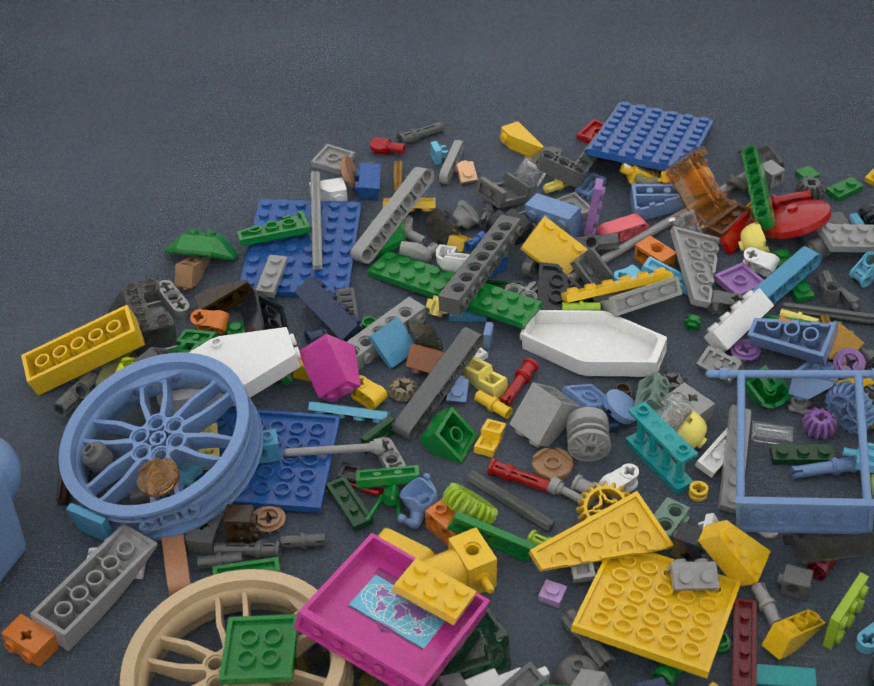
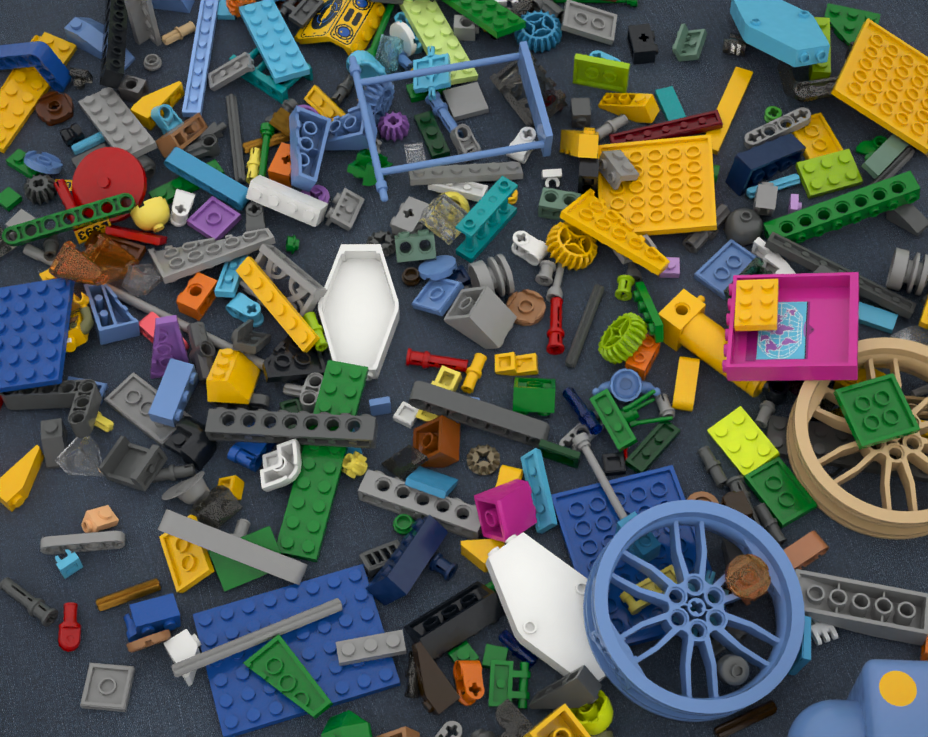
camera: 110 degrees left, 15 degrees up
light grey arm [400,241,438,263] -> none
none -> medium blue tile [24,150,63,174]
none -> medium nougat slope [155,112,208,158]
none -> light grey tile [443,82,489,121]
none -> light grey piece [450,124,482,163]
none -> clear blue pin [562,387,602,435]
none -> light grey pin [655,394,675,421]
none -> medium blue tile [693,239,762,300]
none -> neon yellow plate [707,406,780,477]

